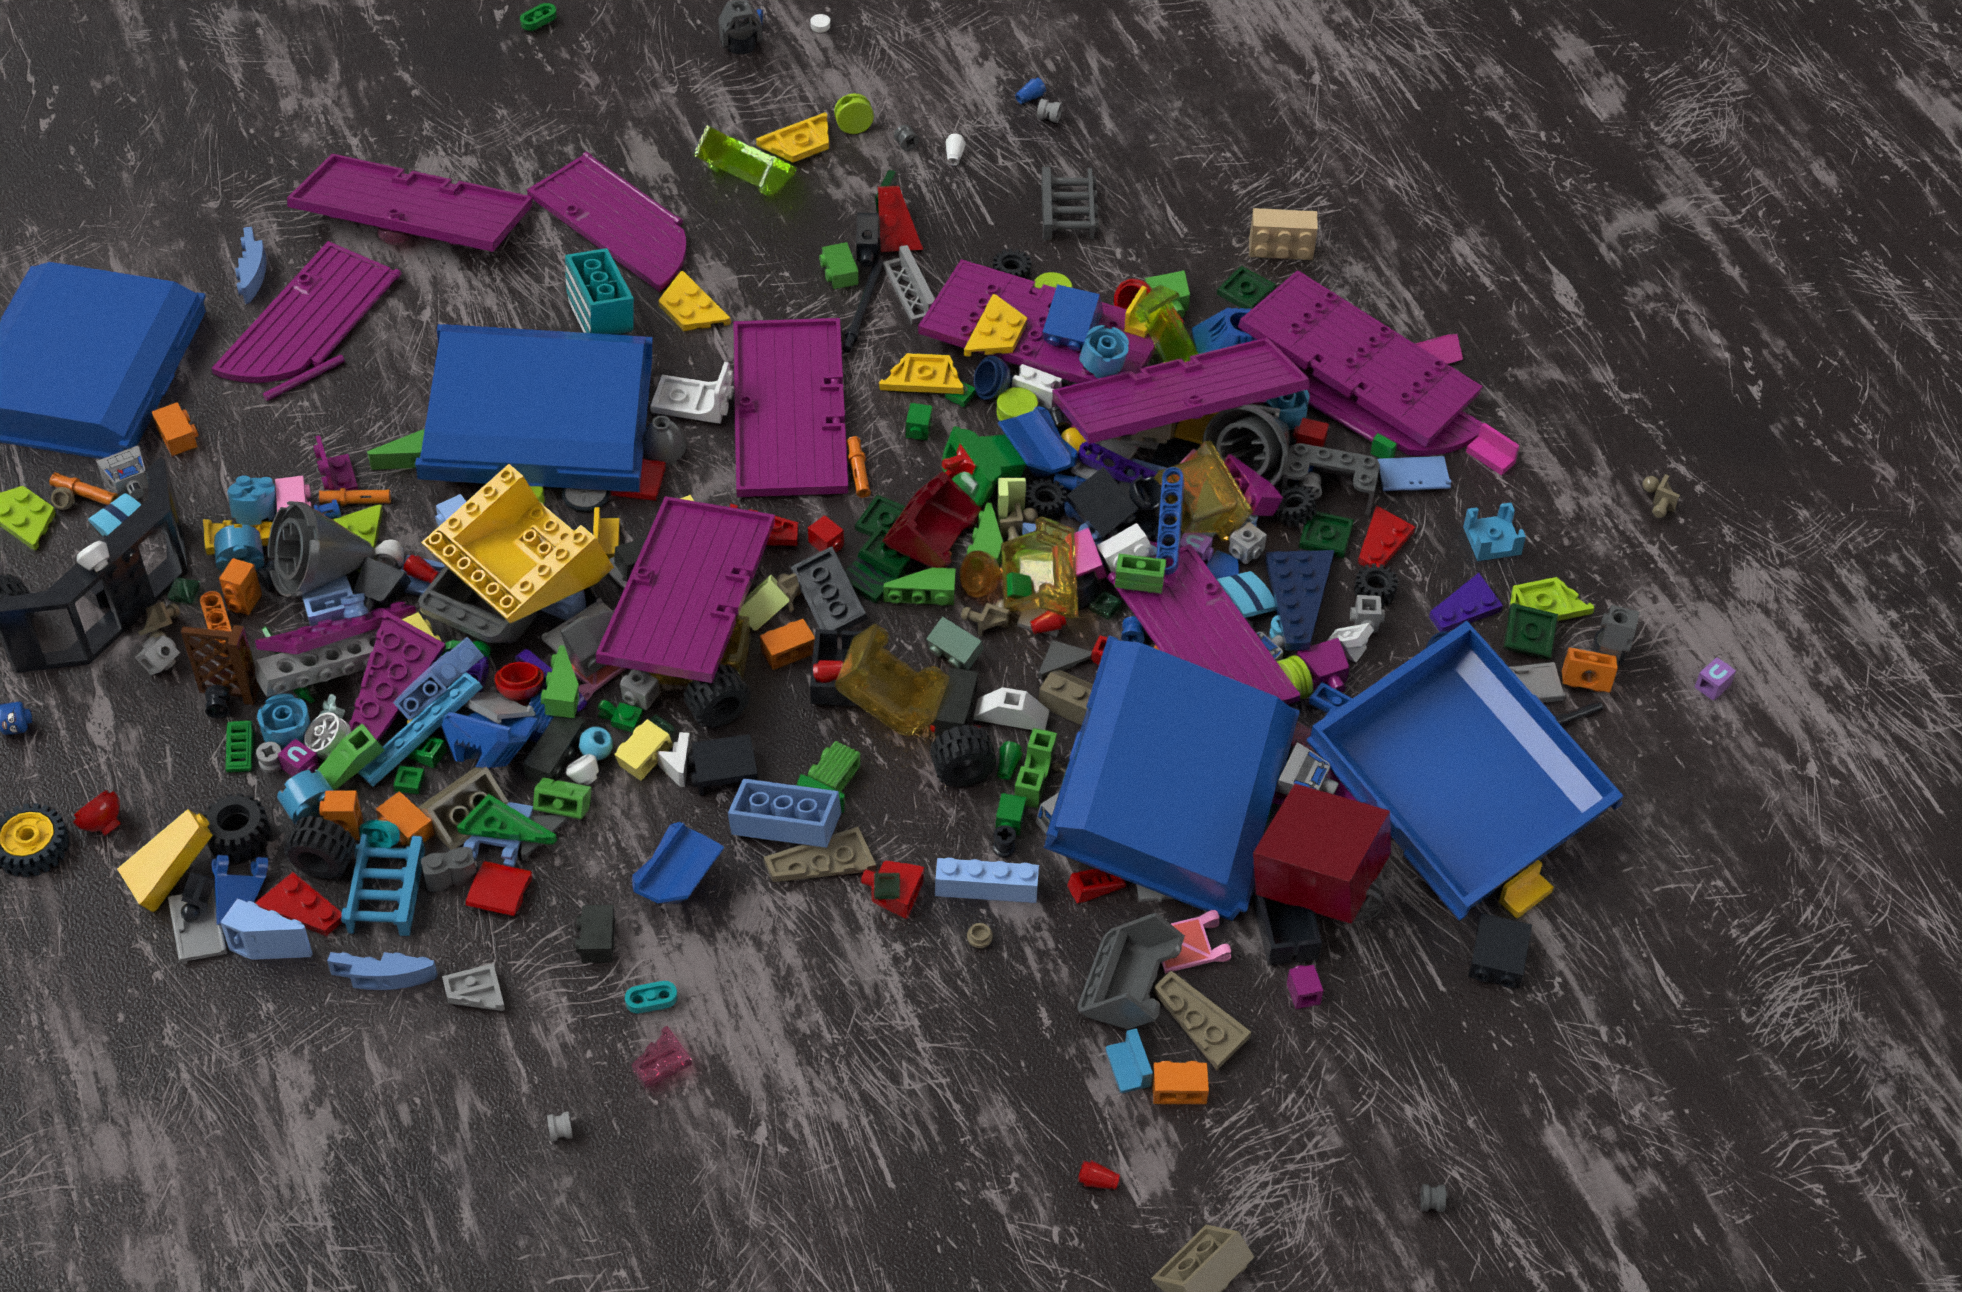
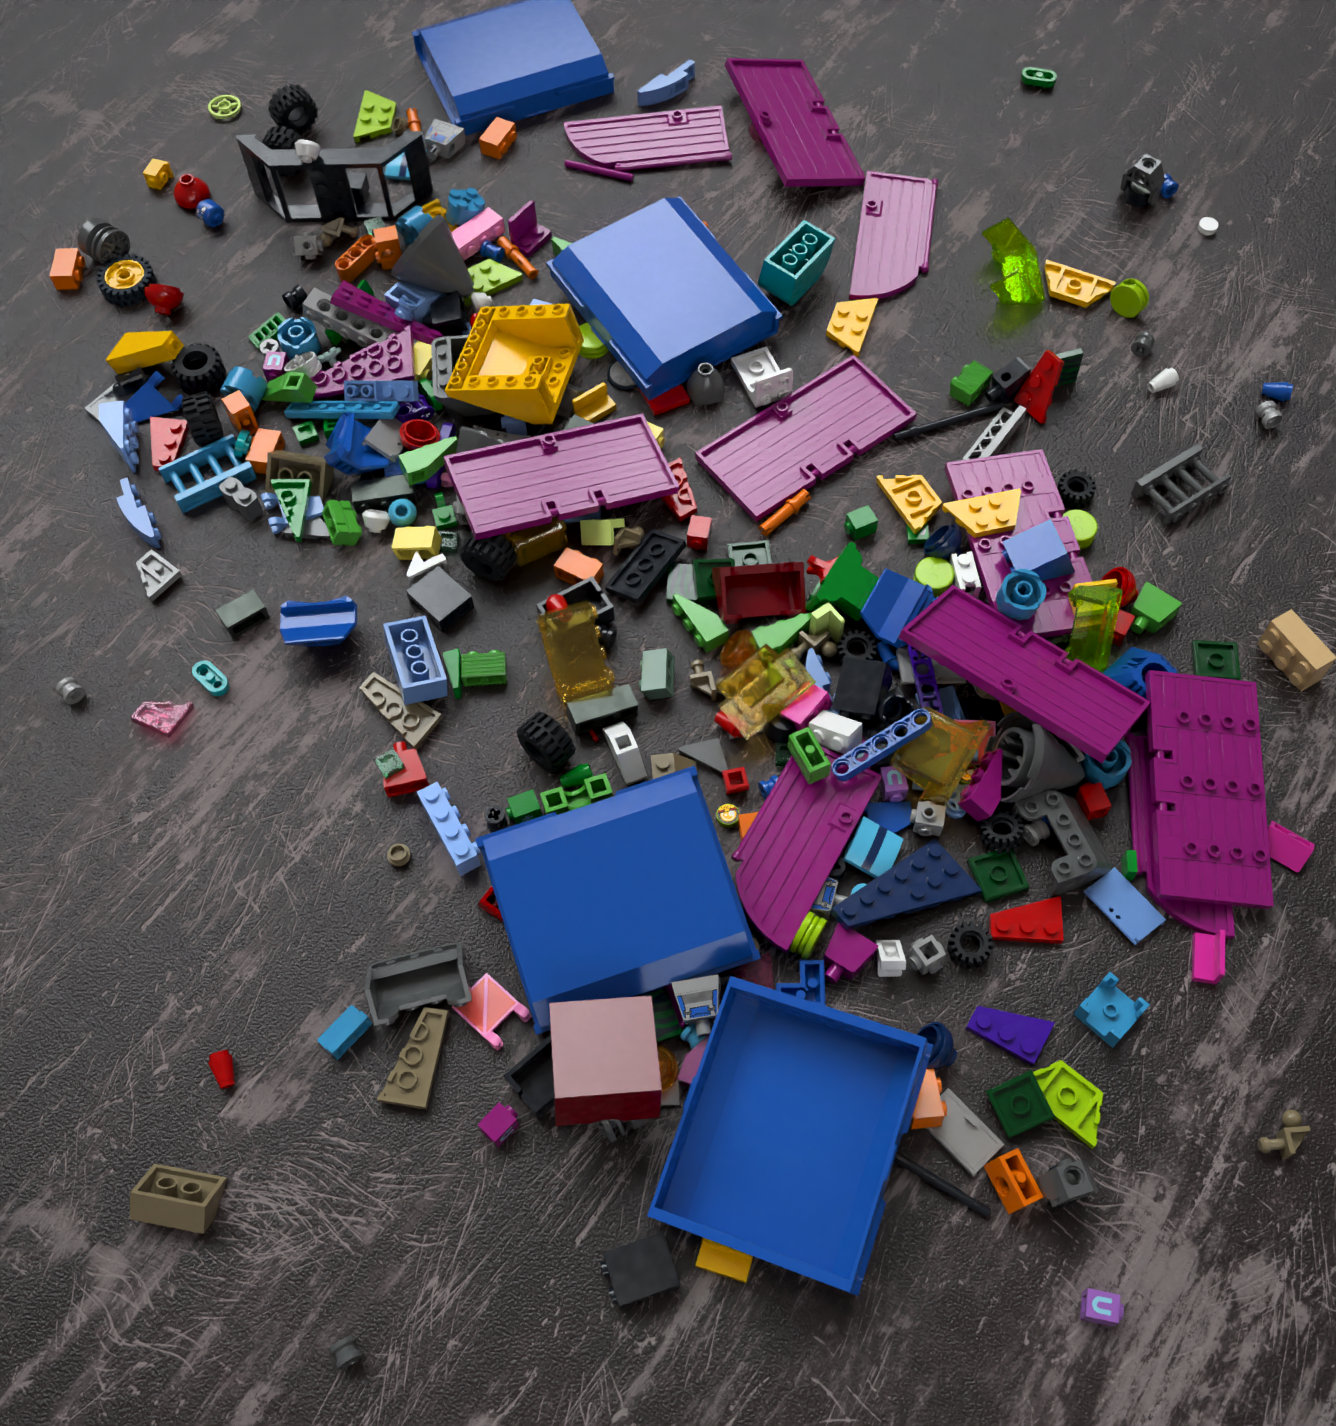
camera: 60 degrees right, 10 degrees up
reddish brown fence [181,625,261,705] -> none
red slope [465,861,532,916] -> none
green tile [1006,572,1032,601] -> none
orange brick [1152,1061,1209,1104] -> none

